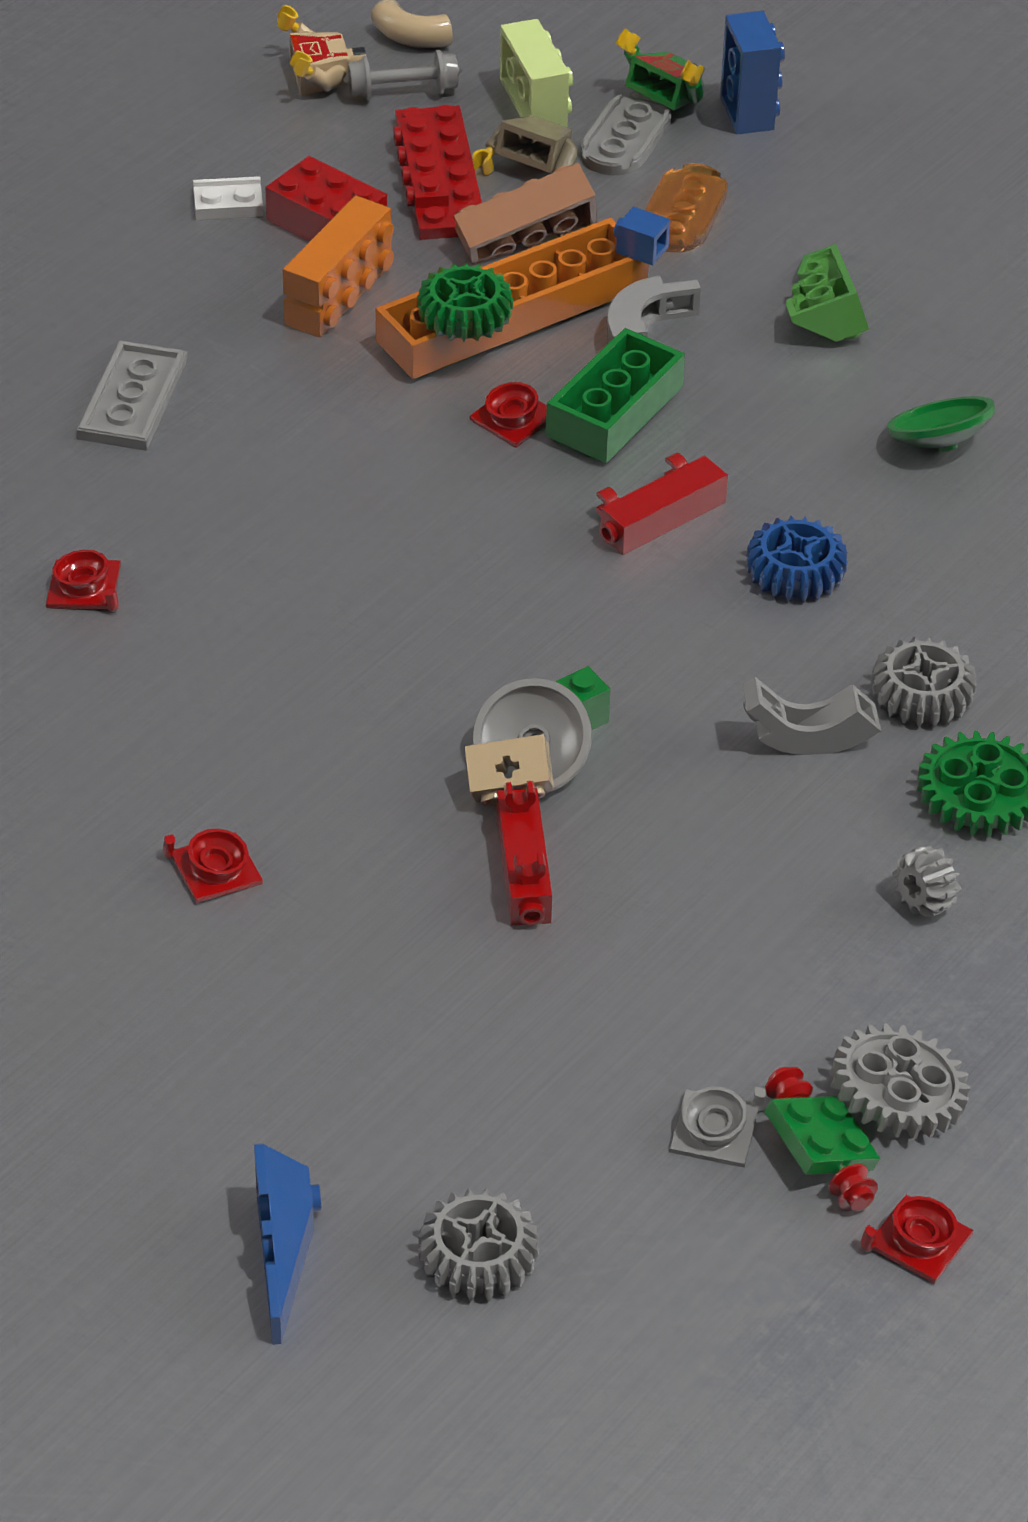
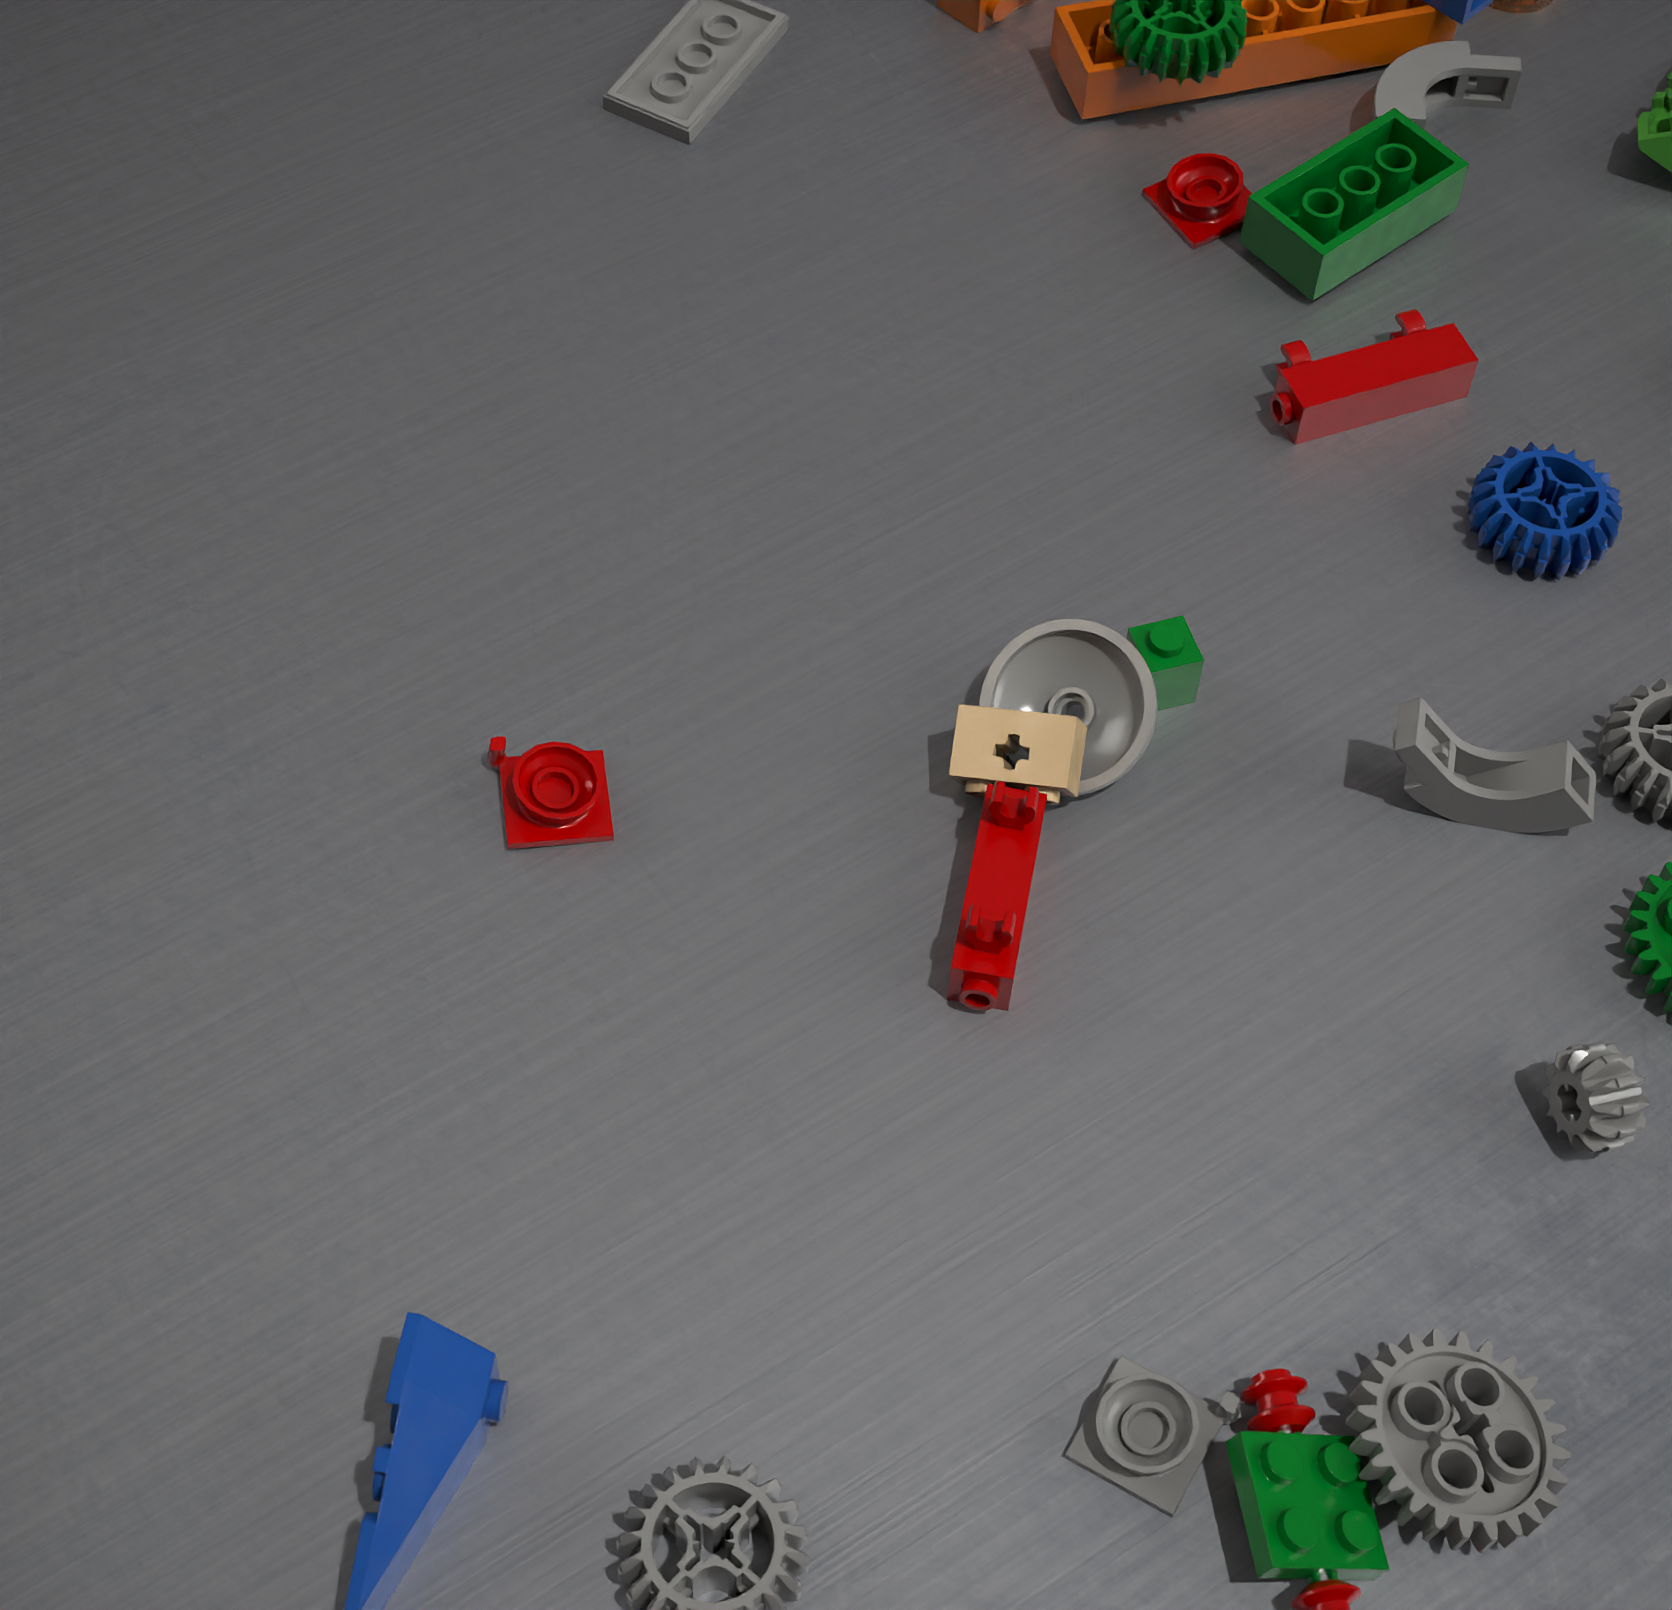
camera: 15 degrees right, 10 degrees up
red hat [46,549,121,612] -> none

